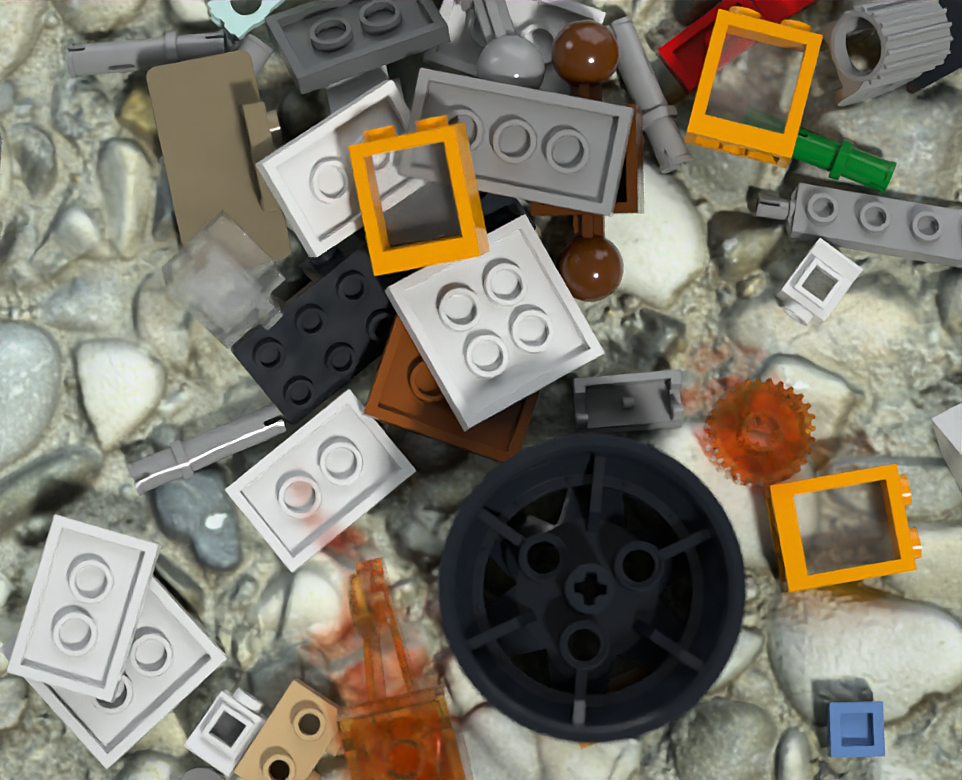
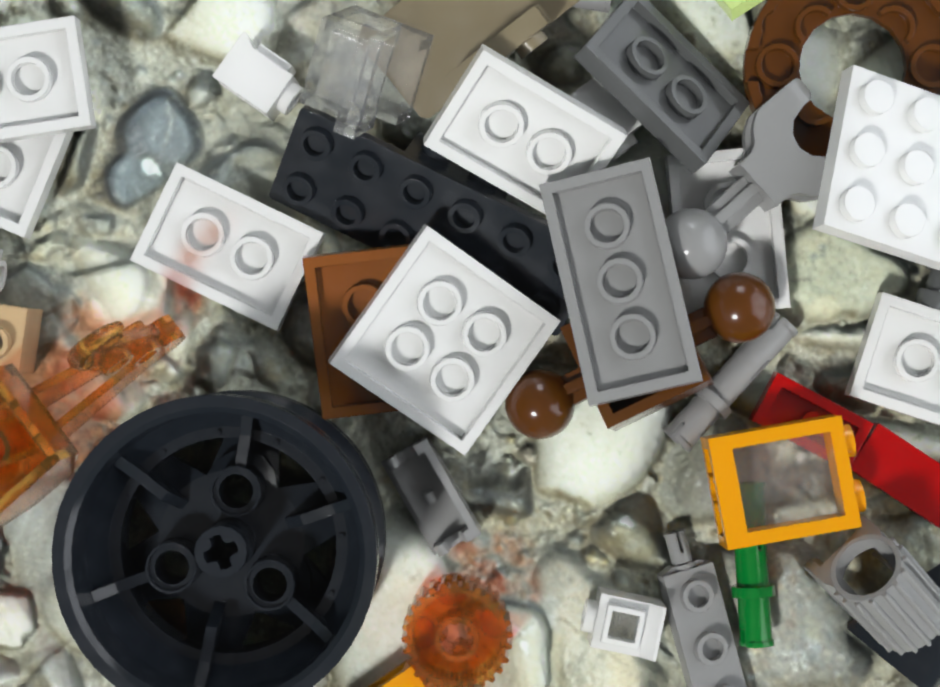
camera: 70 degrees right, 5 degrees up
light grey pin [126,402,287,496] -> none
window [348,115,490,276] -> none
none -> white window [212,31,304,122]

